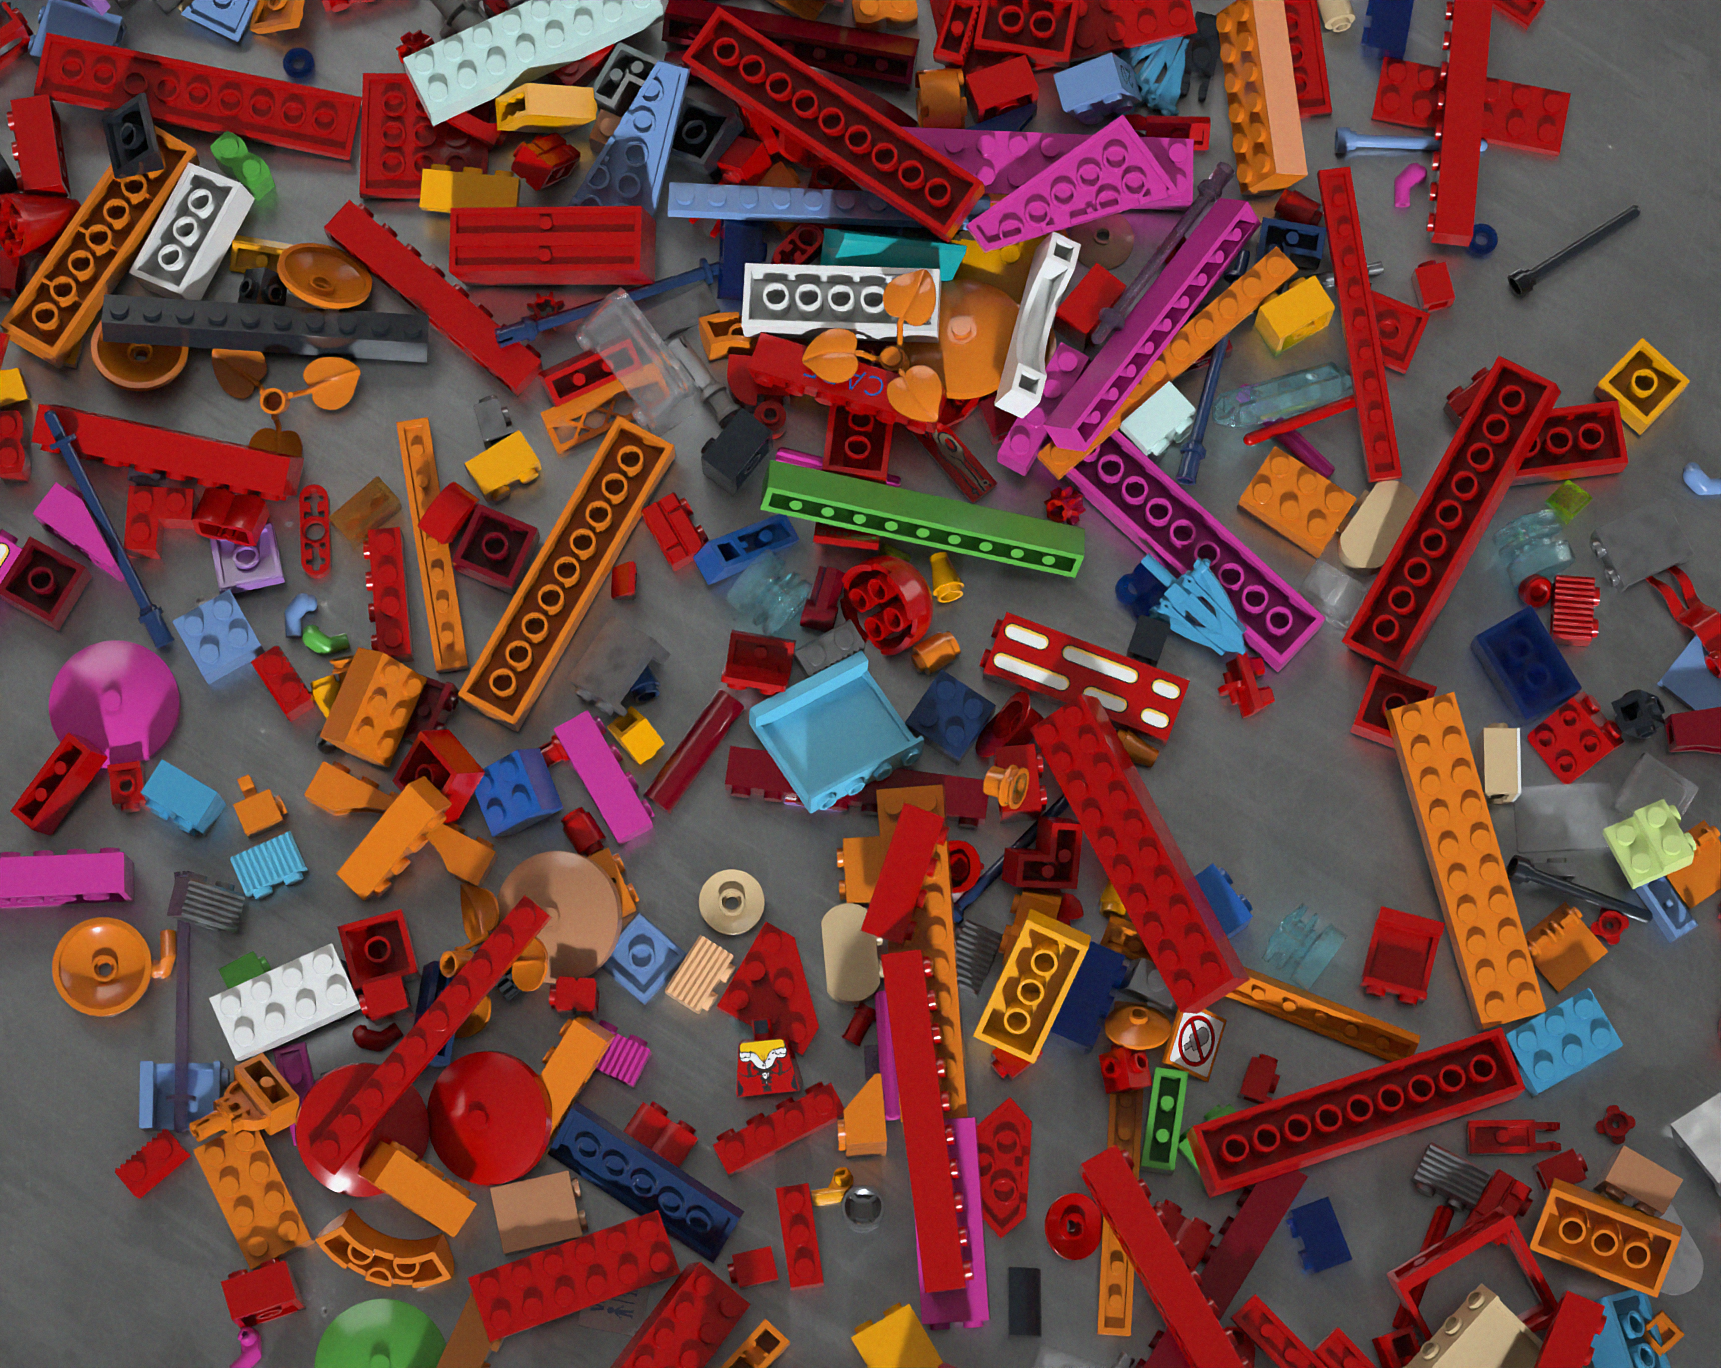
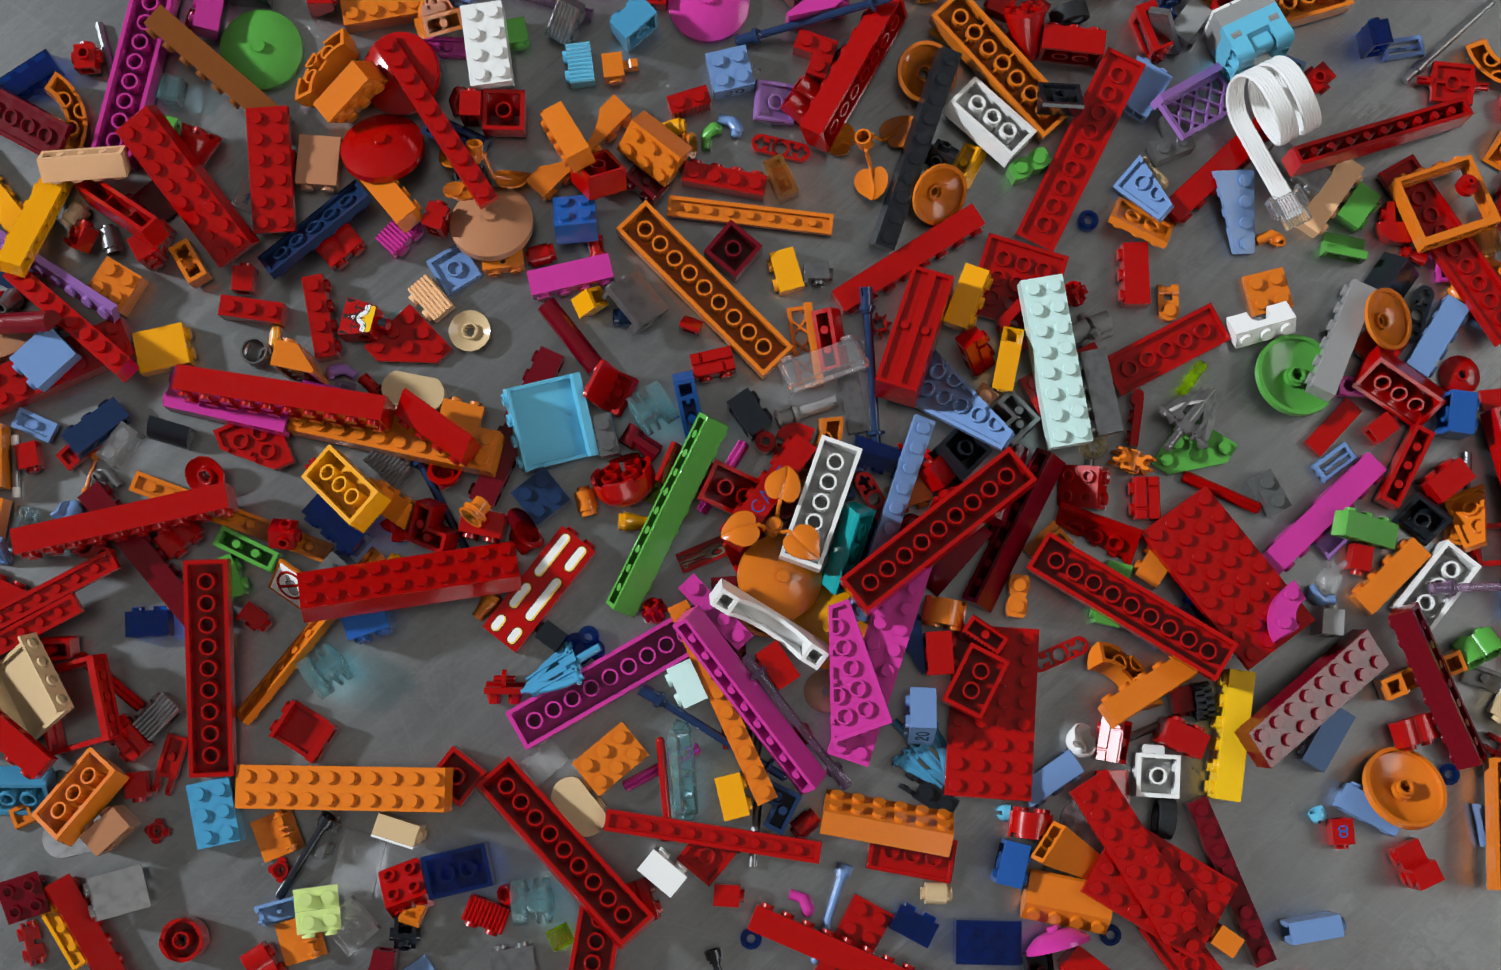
camera: 105 degrees right, 5 degrees up
red brick [417,481,480,545] -> none
orange dish [1104,1004,1171,1050] -> none
red hinge [1125,114,1211,150] -> none
none -> medium lavender arm [325,363,358,381]
none -> orange tile [398,905,427,928]
none -> white brick [637,847,688,898]

